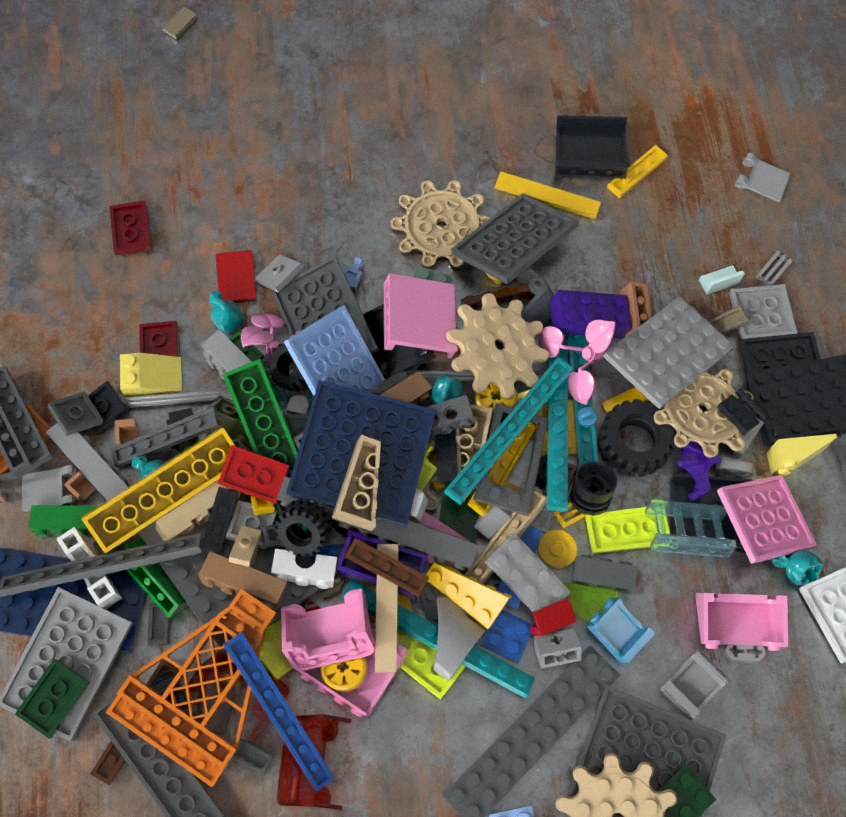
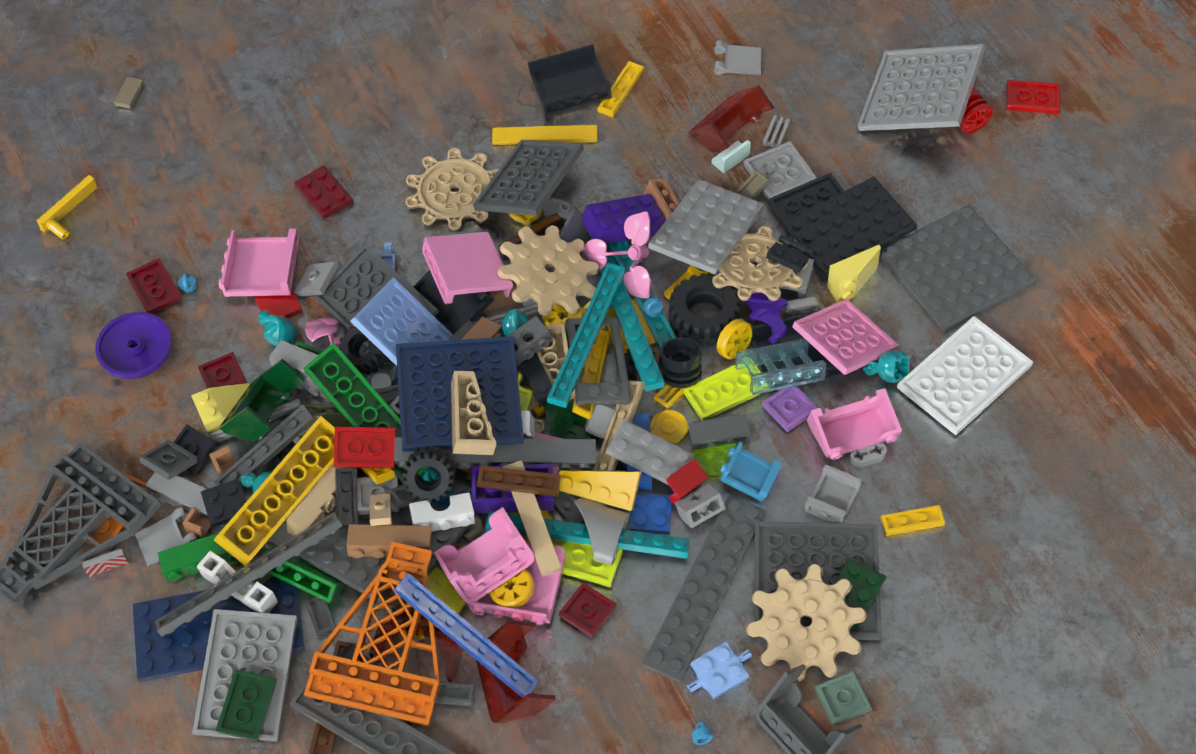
camera: 15 degrees left, 10 degrees down
none -> yellow piece [37,175,97,240]
none -> dark purple dish [95,312,173,379]
none -> dark azure tile [178,272,197,293]
none -> black plate [200,478,247,528]
none -> bright pink panel [219,229,299,297]
none -> dark green windscreen [219,358,305,442]
none -> dark red plate [294,165,353,220]
none -> dark red plate [559,582,617,638]
none -> clear red windscreen [689,85,775,153]
none -> yellow wheel [717,319,752,360]
none -> medium lavender plate [762,382,818,433]
none -> yellow tile [880,505,945,536]

